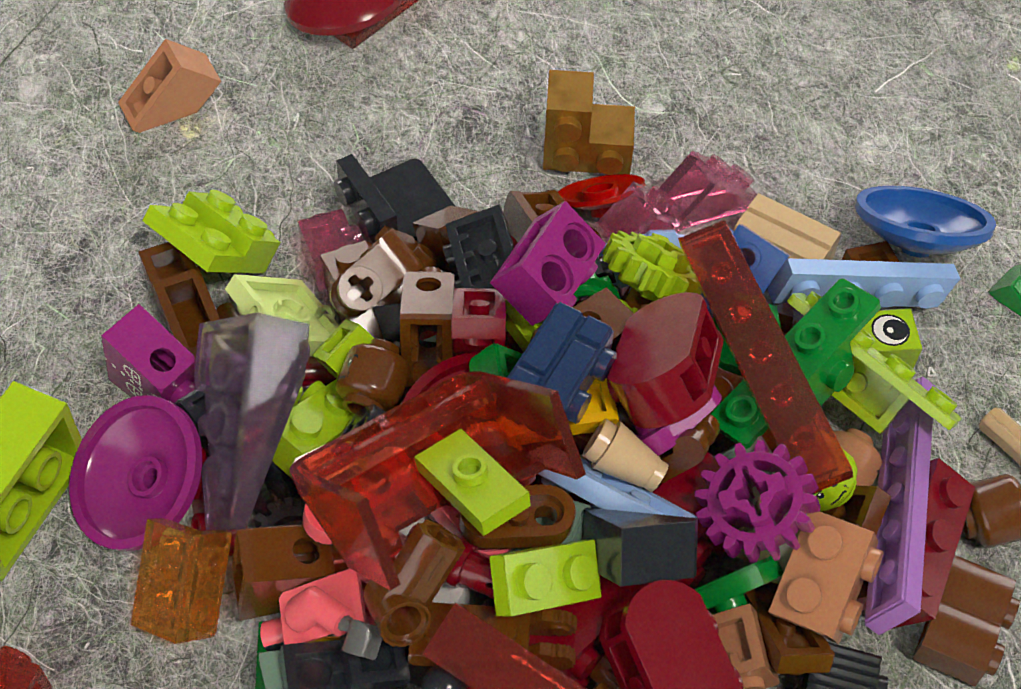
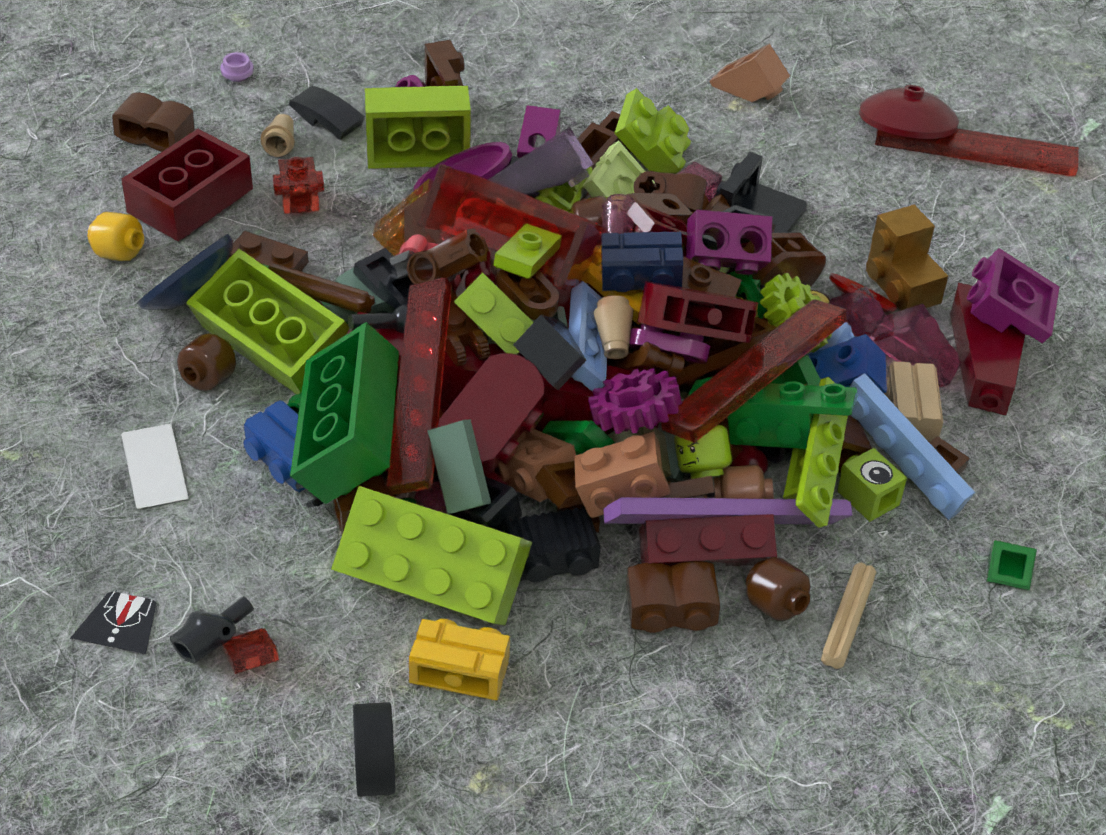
camera: 60 degrees right, 10 degrees down
blue dish [855,186,996,258] -> none
none -> clear pink cone [601,194,635,234]
none -> dark red slope [950,282,1025,416]
none -> magenta plate [967,248,1060,344]

